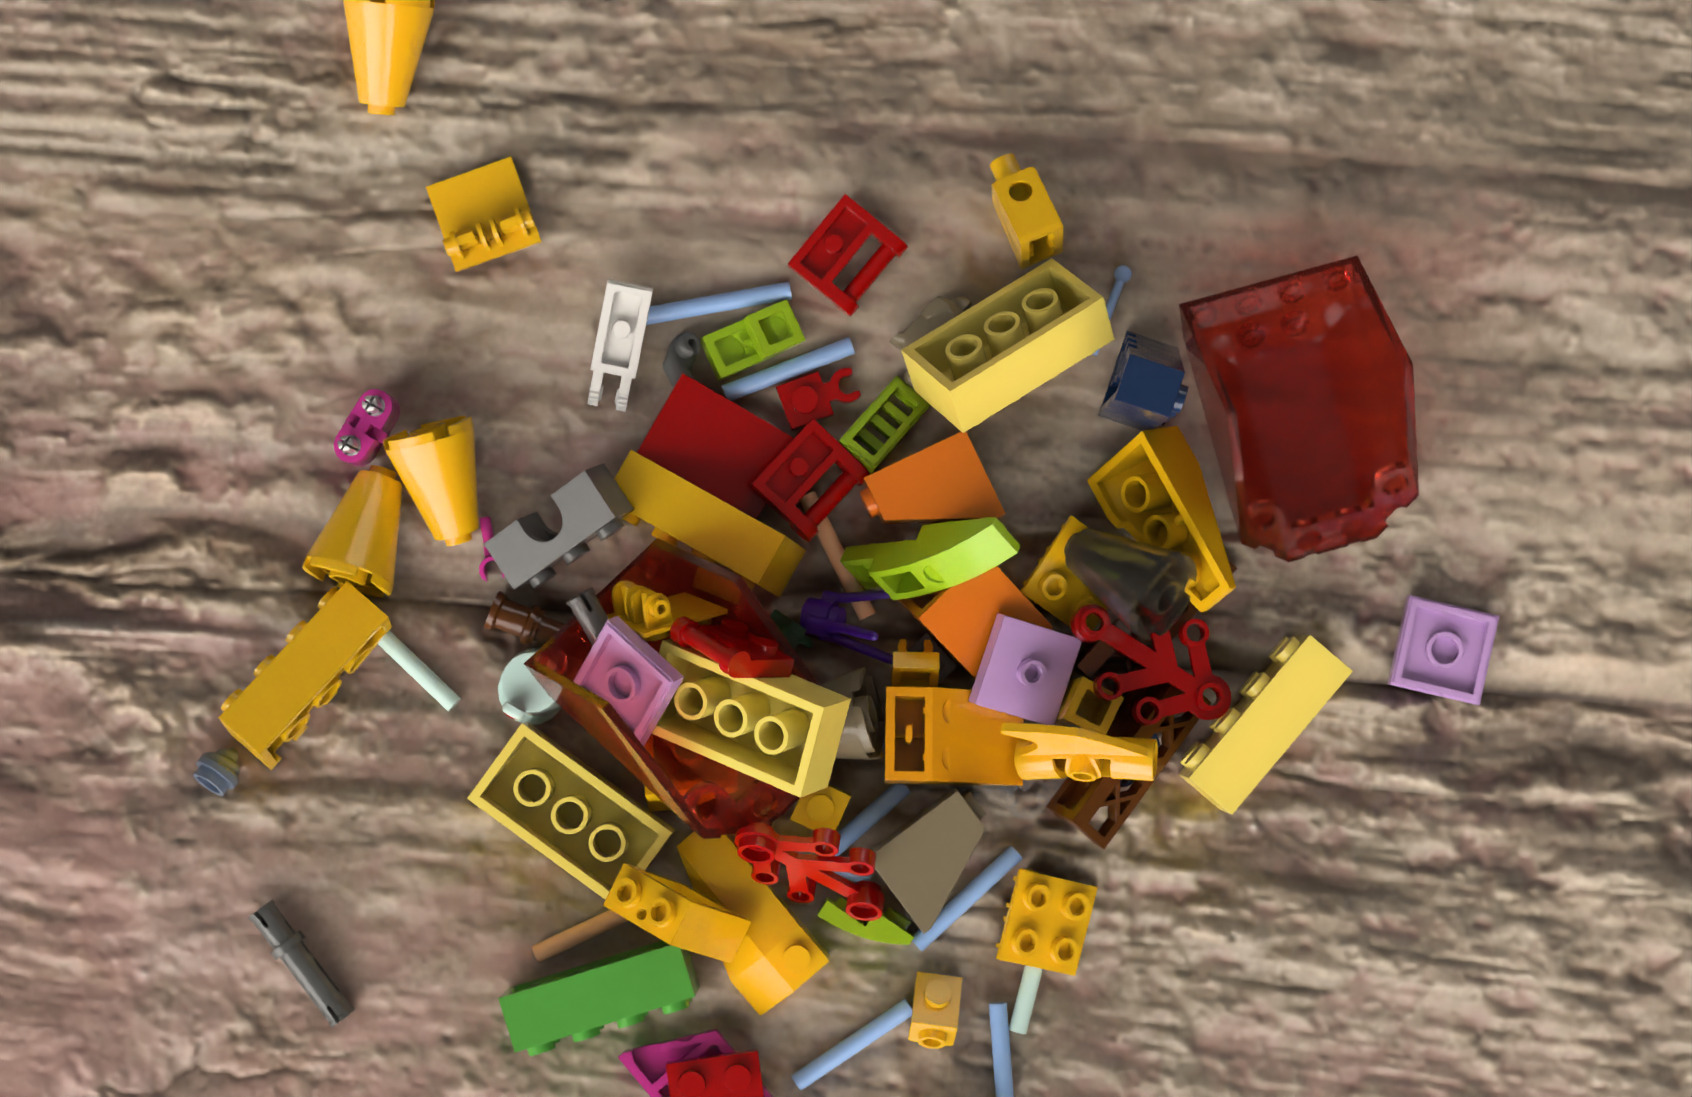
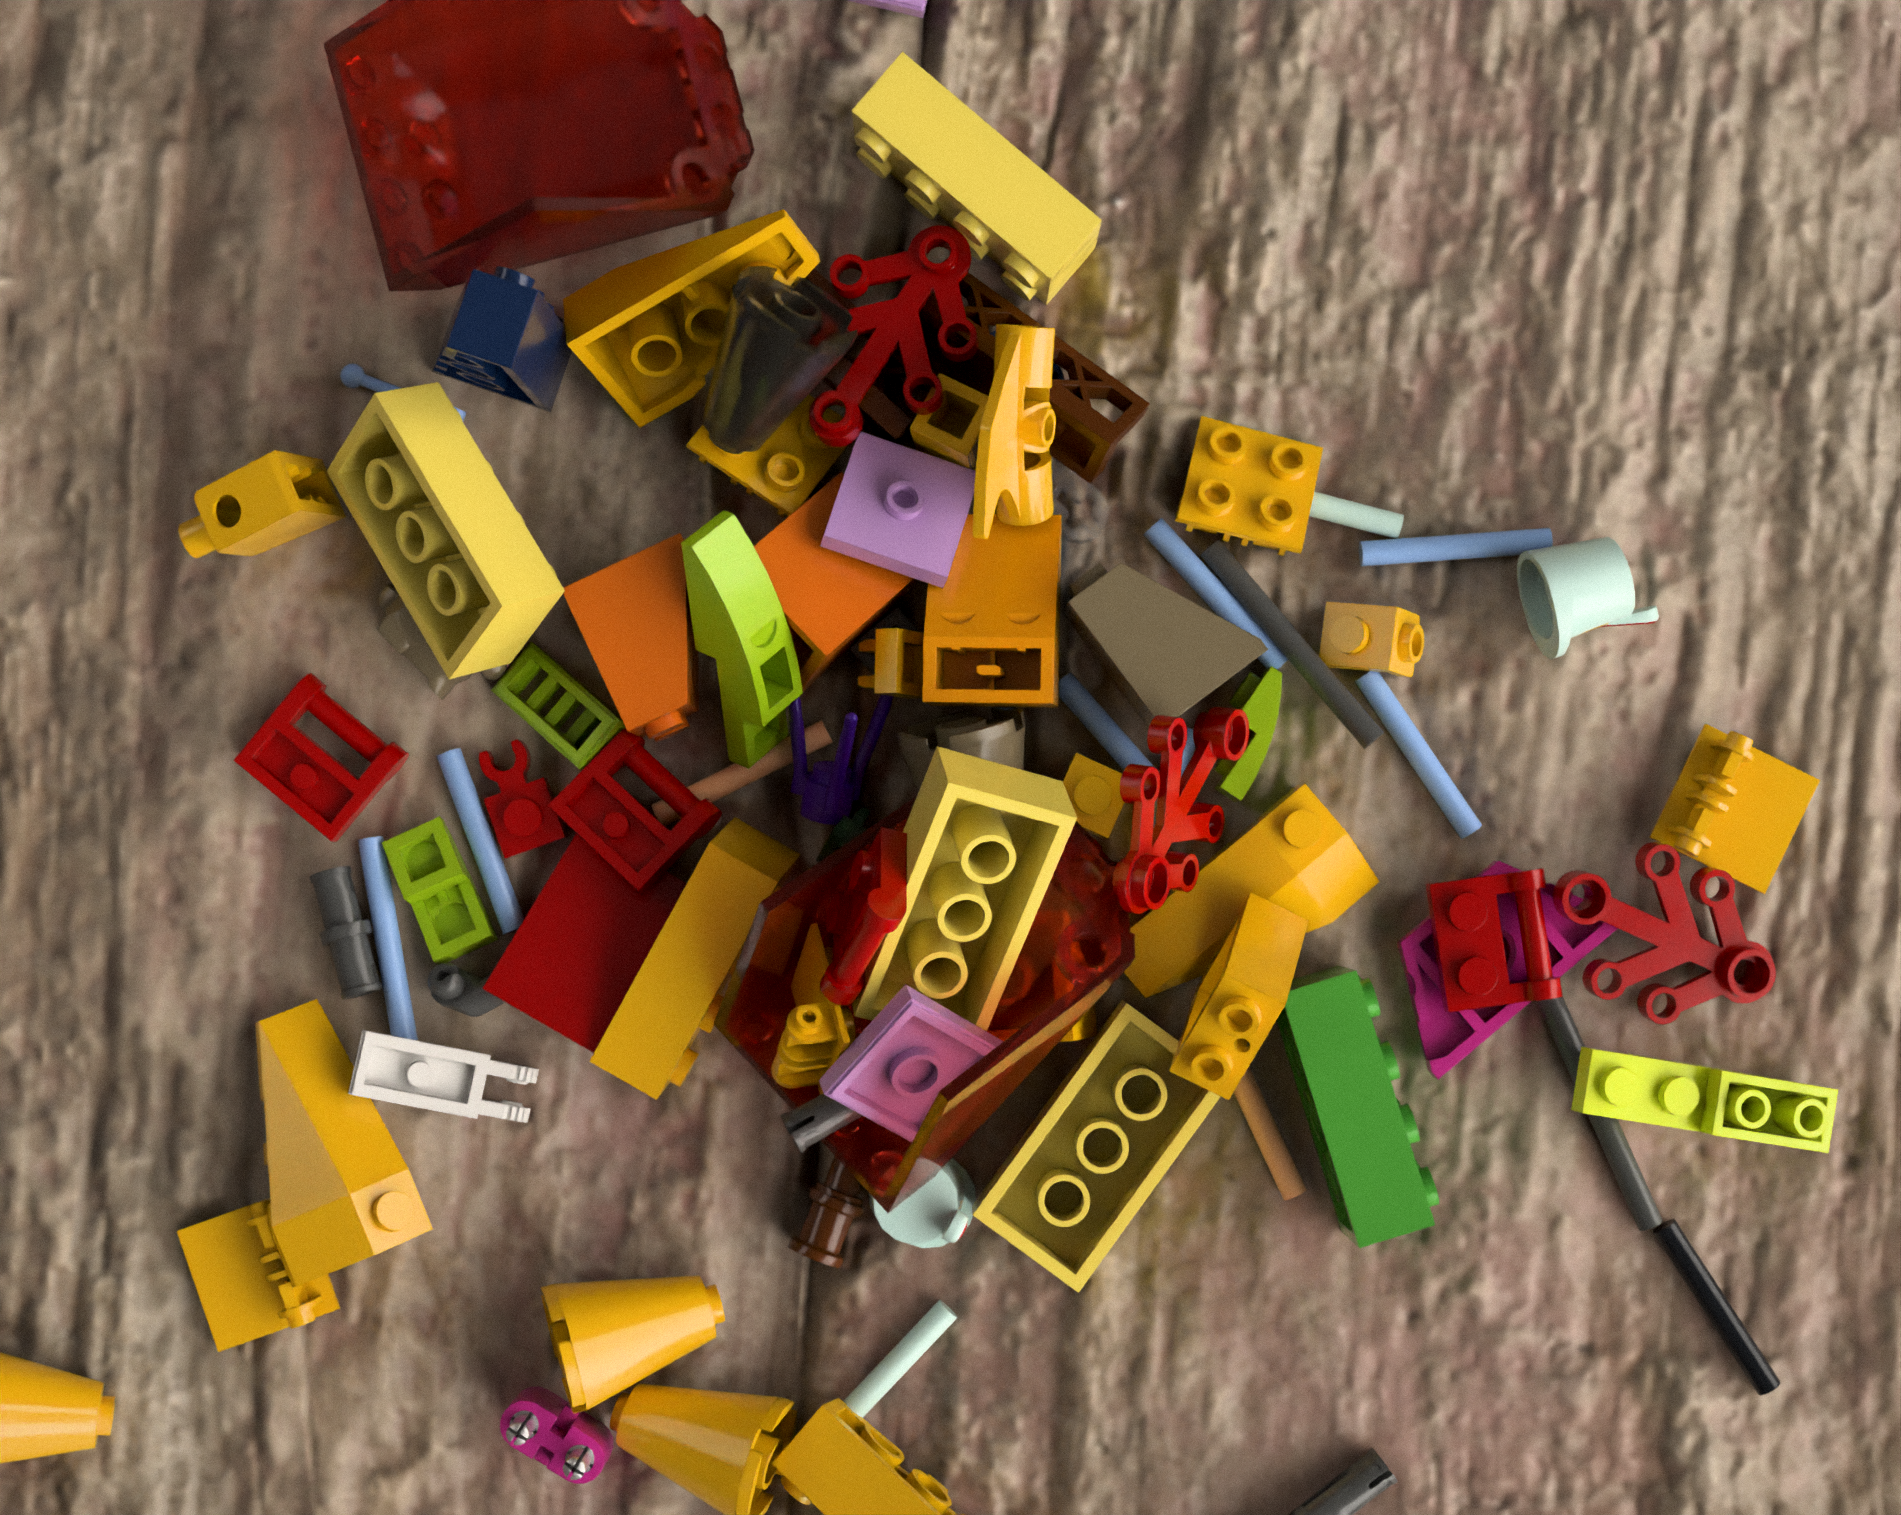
camera: 90 degrees left, 0 degrees up
dark pink hand [479,517,505,582] -> none
arch [484,463,634,589] -> none
none -> yellow wedge [255,999,433,1287]
none -> dark grey pin [309,866,383,1000]
none -> dark grey bar [1200,540,1384,749]

